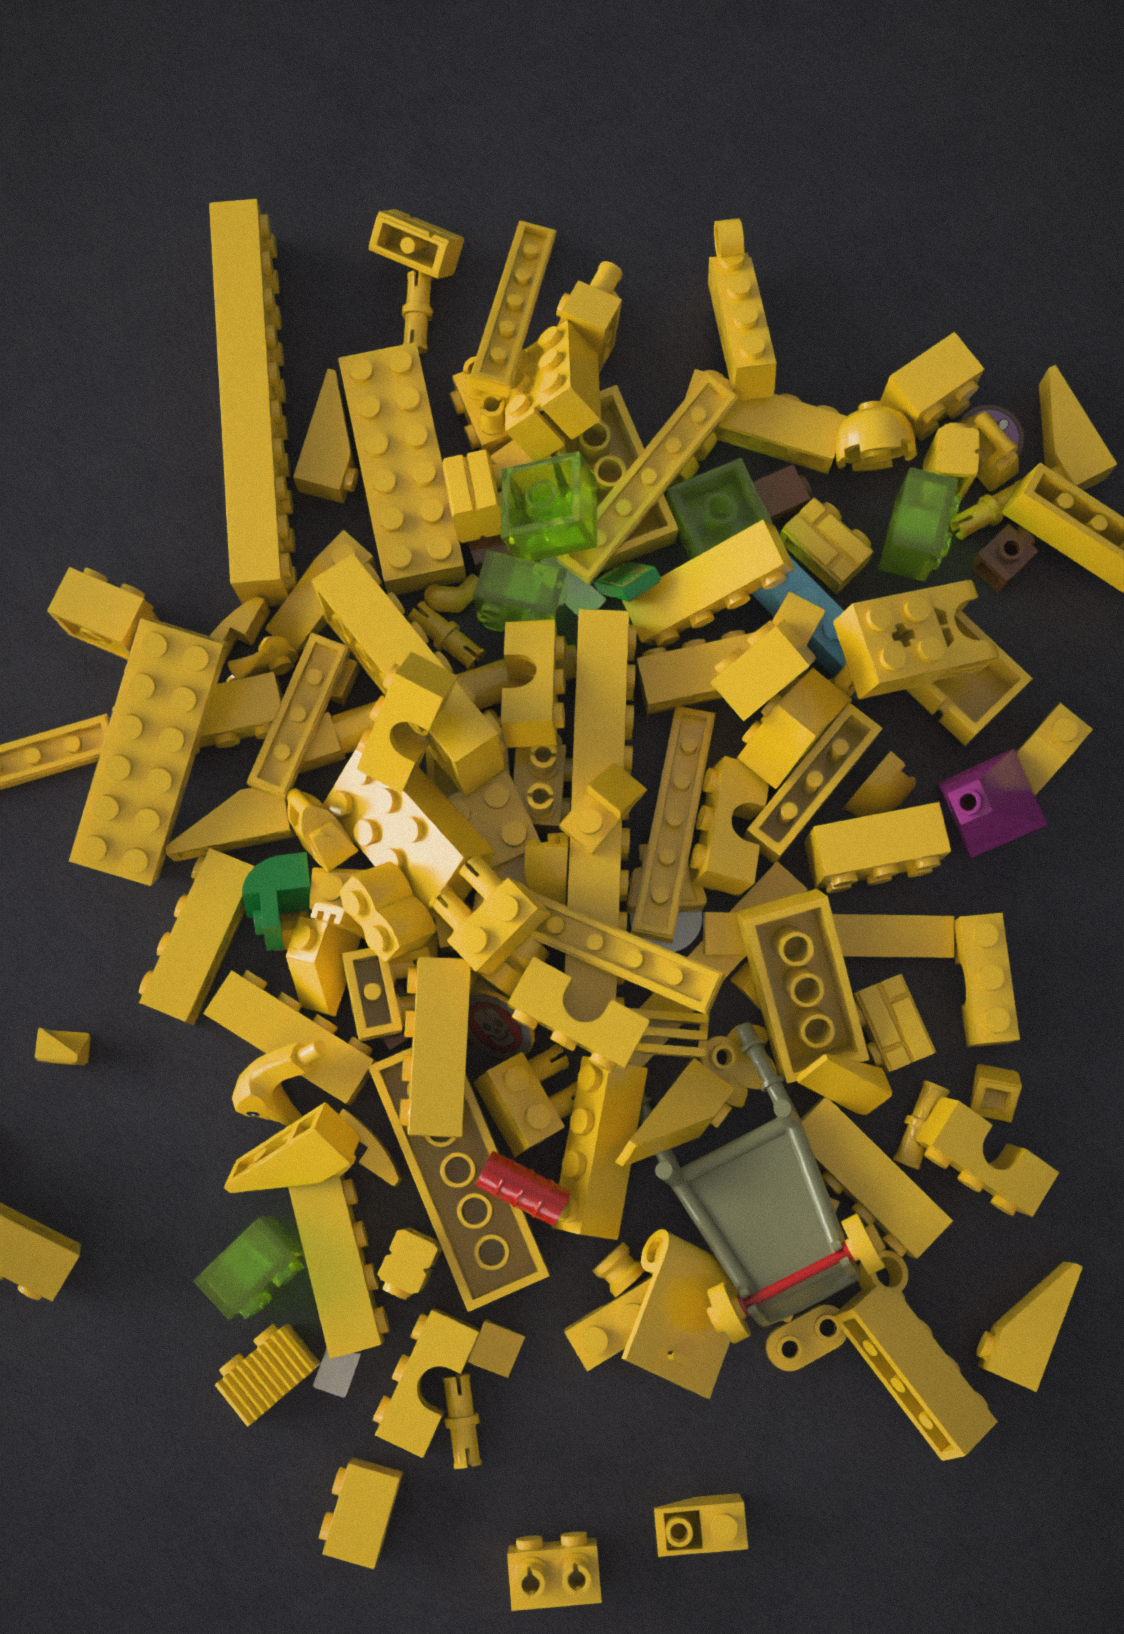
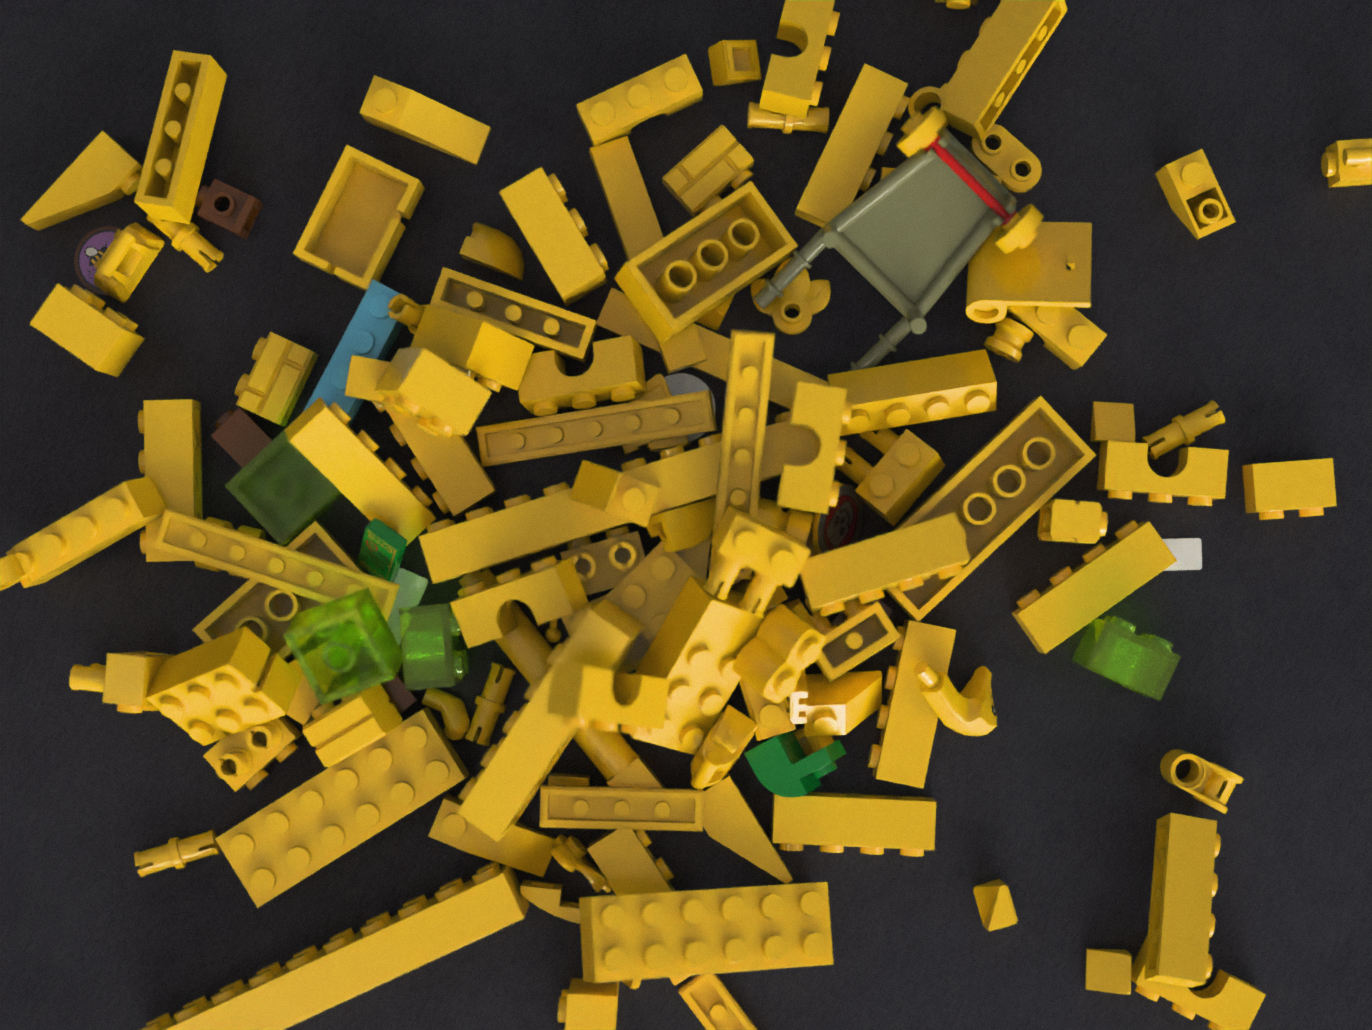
camera: 115 degrees left, 10 degrees up
yellow brick [215,1323,321,1427] -> none
yellow slope [224,1102,361,1193] -> none
yellow slope [293,369,359,504] -> none
yellow slope [339,1109,403,1187] -> none
yellow brick [369,209,464,279] -> none
yellow tile [468,221,557,398] -> none
red axle [475,1151,571,1226] -> none
yellow brick [507,1532,602,1611] -> none
yellow slope [615,1058,735,1167] -> none
yellow tile [629,1008,709,1059] -> none
yellow slope [796,1054,892,1115] -> none
yellow brick [833,580,999,699] -> none
yellow cylinder [835,401,917,472] -> none
clear neon green brick [878,467,961,581] -> none
yellow brick [922,423,980,504] -> none
magenta slope [938,749,1048,858] -> none
none -> yellow piece [1160,749,1244,814]

